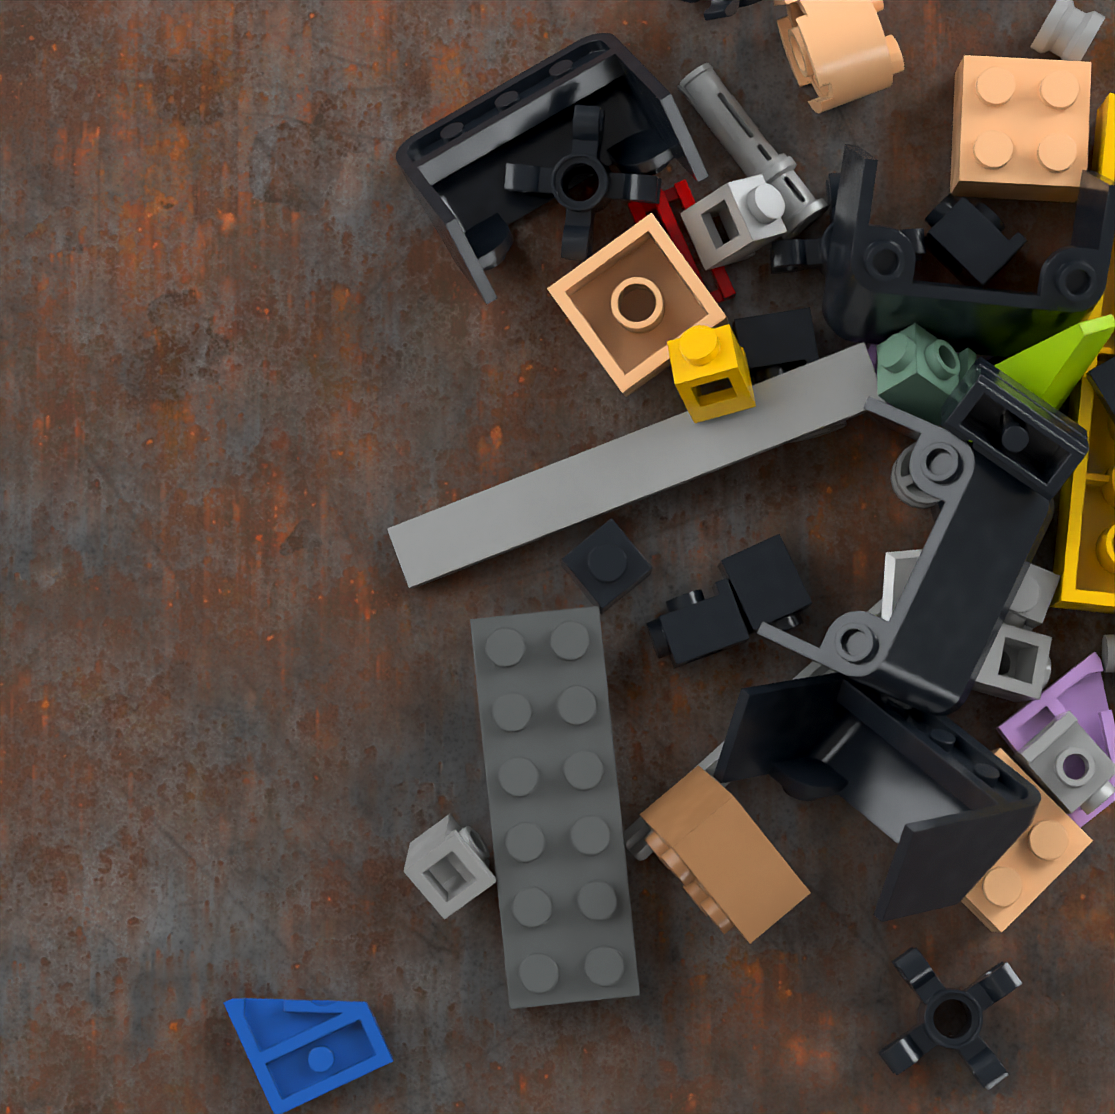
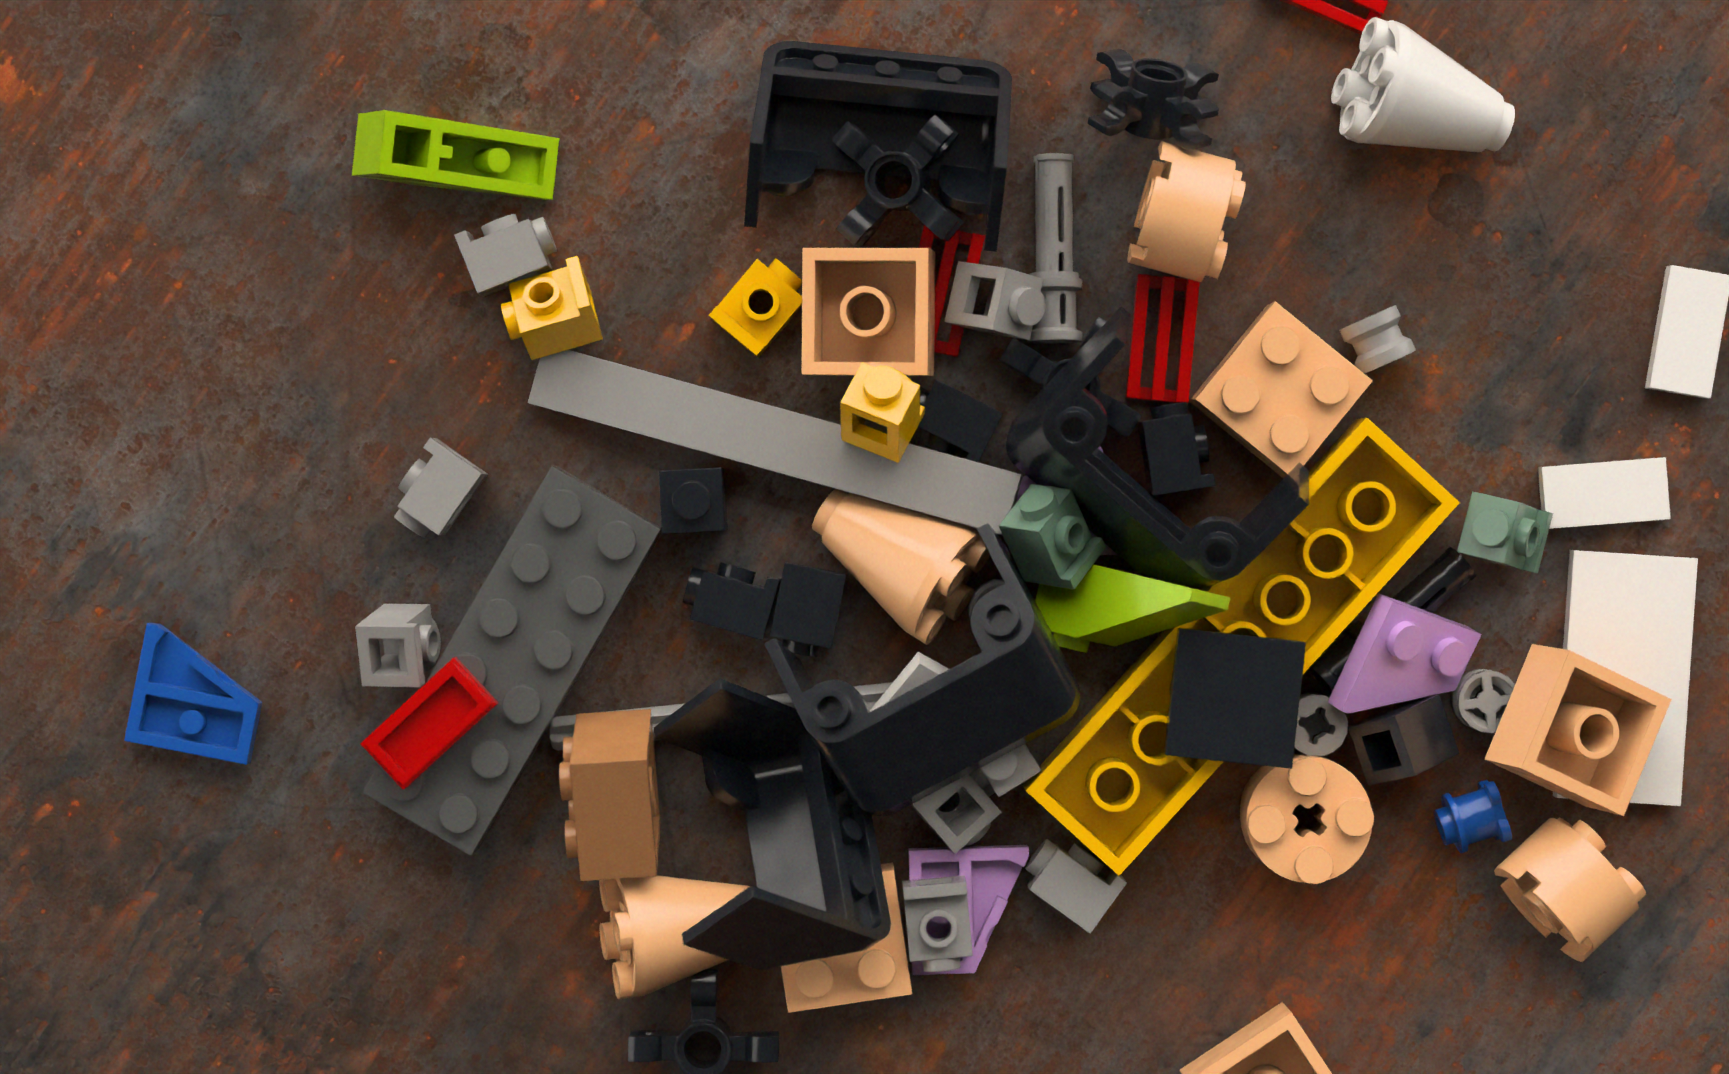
camera: 40 degrees right, 5 degrees up
black brick [941,356,1089,501] -> none
none -> lime slope [352,110,559,200]
none -> red tile [360,657,499,790]
none -> light grey brick [394,437,488,538]
none -> light grey brick [454,214,557,297]
none -> yellow brick [501,256,603,360]
none -> light nougat cone [599,875,750,999]
none -> yellow brick [709,258,802,358]
none -> light nougat cone [812,489,990,645]
none -> red tile [1125,274,1200,404]

